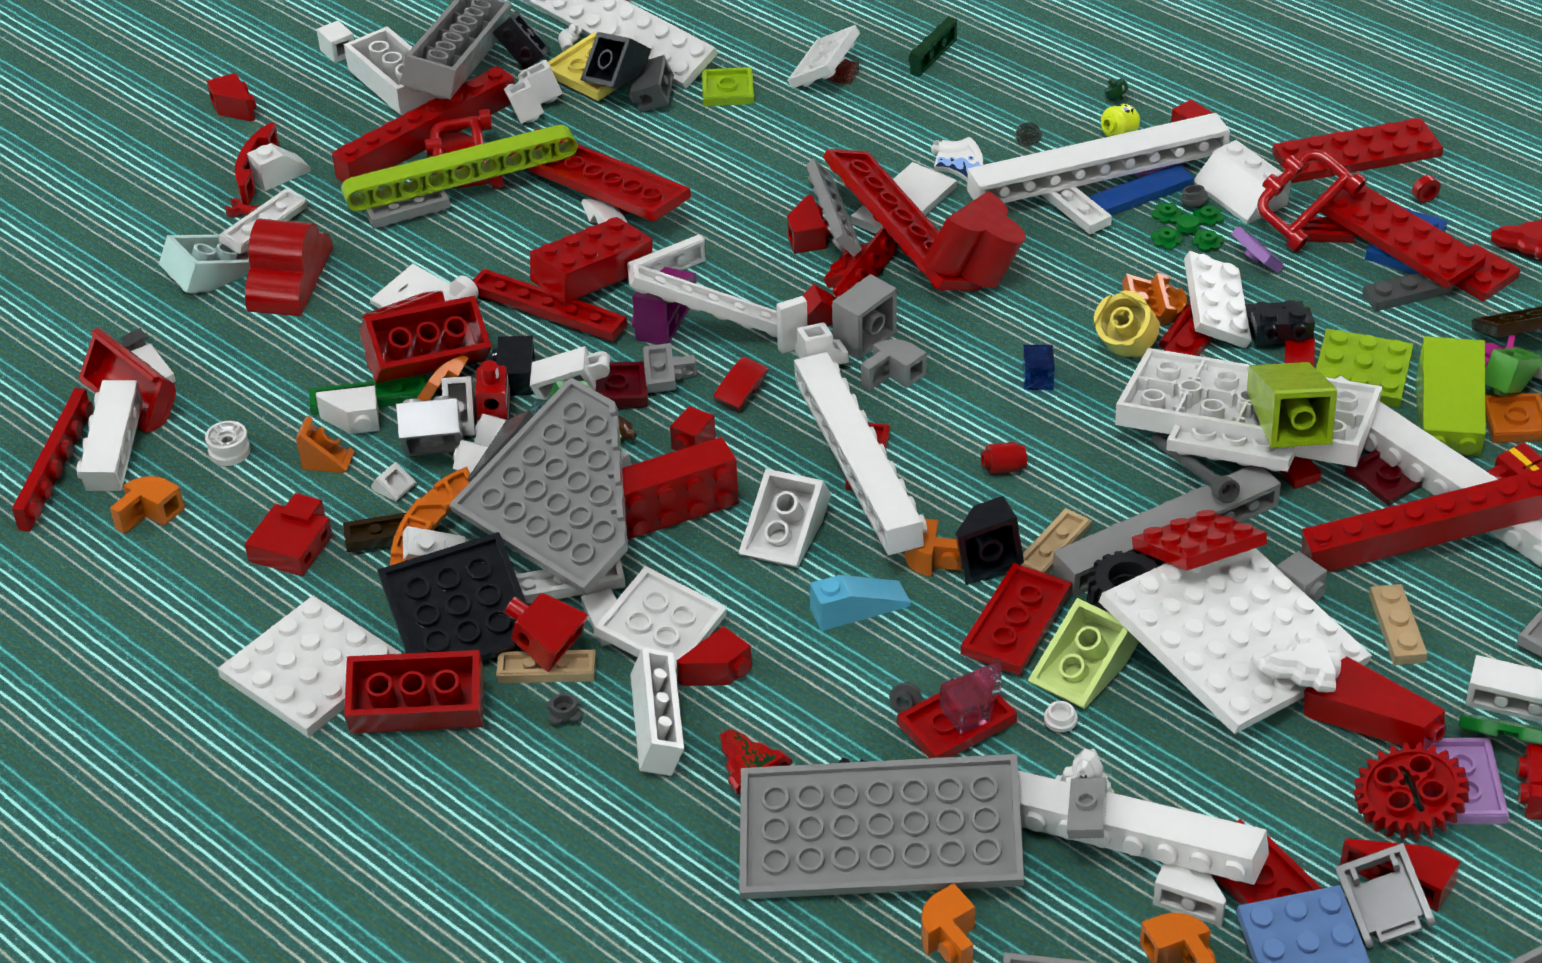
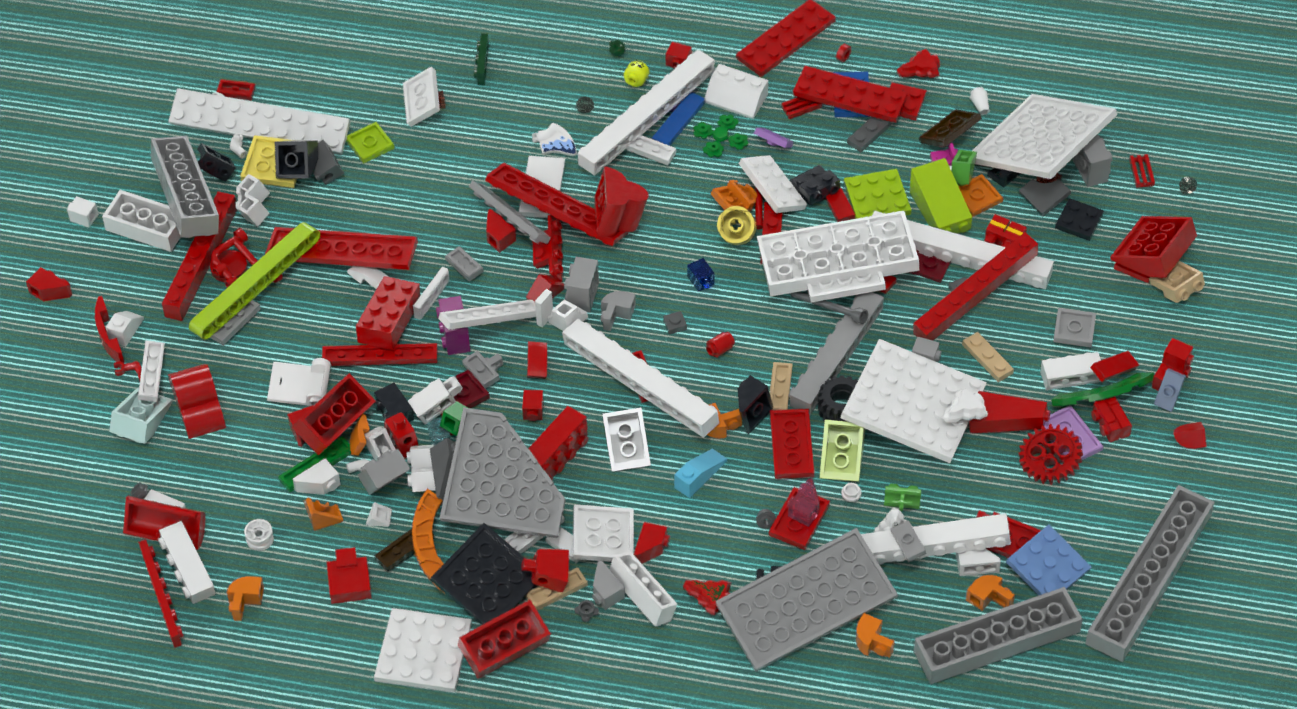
camera: 30 degrees left, 10 degrees up
red tile [362,291,445,319] -> none
white plate [403,526,465,560] -> none
red plate [1132,510,1268,571] -> none
dark grey plate [1181,185,1208,208] -> none
lime slope [1247,362,1337,448] -> none
red bar [1257,149,1367,253] -> none
light grey container [1335,843,1436,949] -> none
red slope [1340,838,1460,912] -> none
none -> light grey plate [445,246,483,281]
none -> light grey slope [592,560,625,610]
none -> dark grey plate [663,311,687,334]
none -> bright green hips [884,483,921,511]

